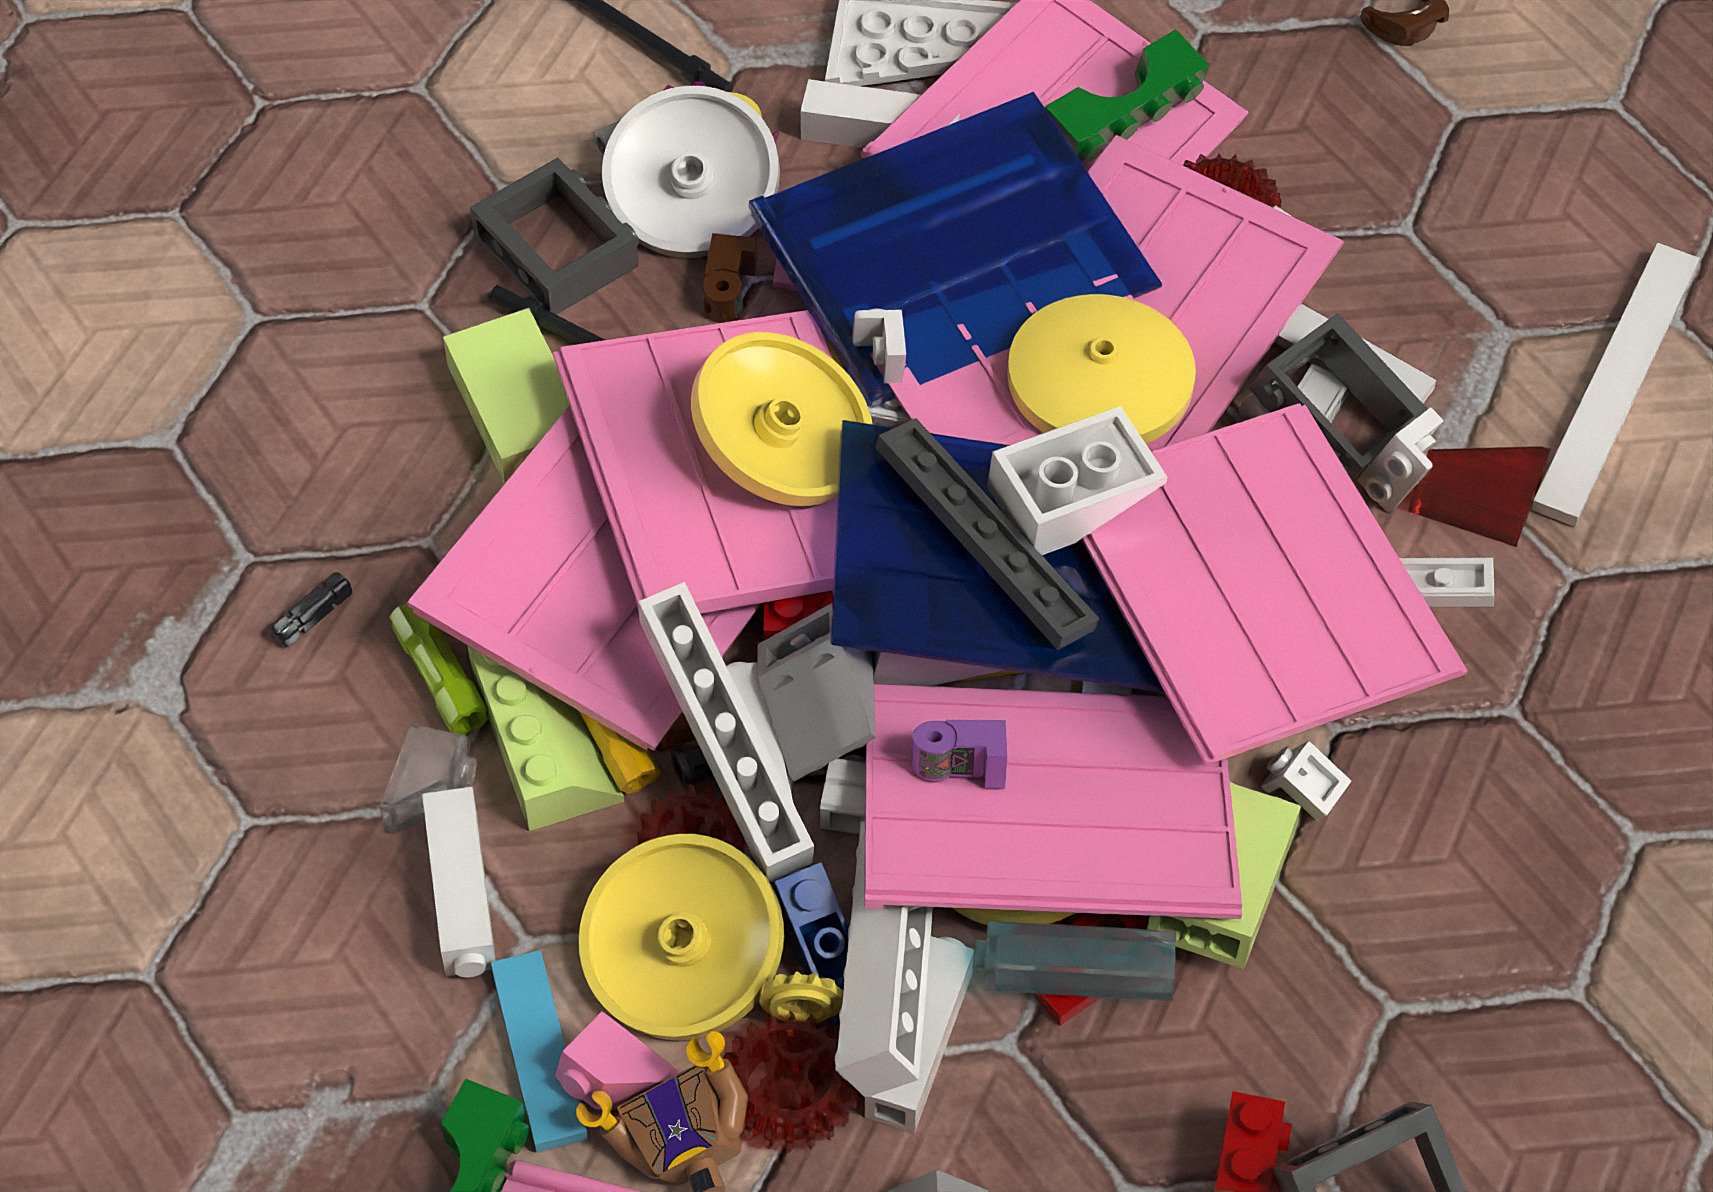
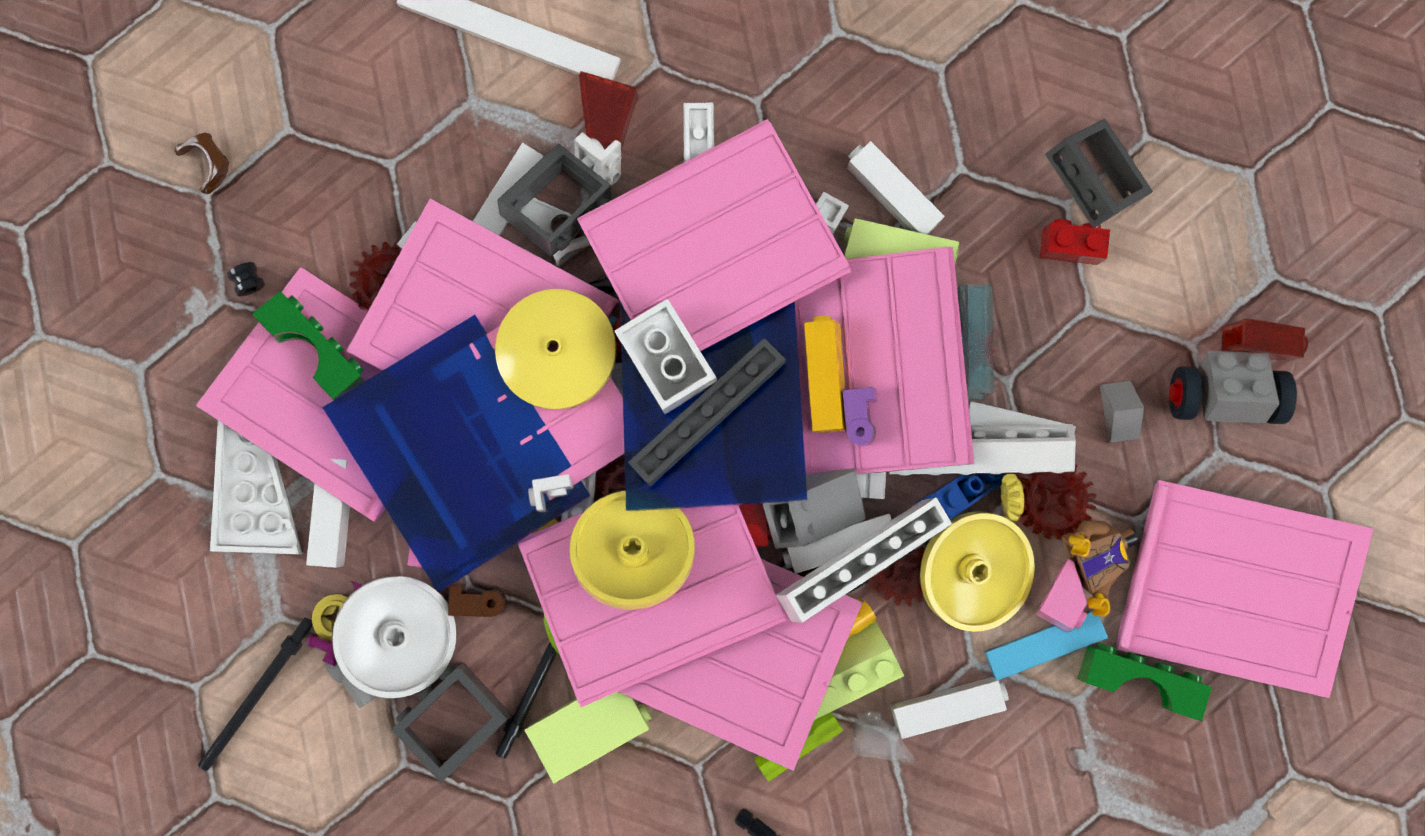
camera: 90 degrees left, 30 degrees up
none -> black wheel [227,262,265,297]
none -> yellow brick [804,315,847,434]
none -> white brick [847,141,945,235]

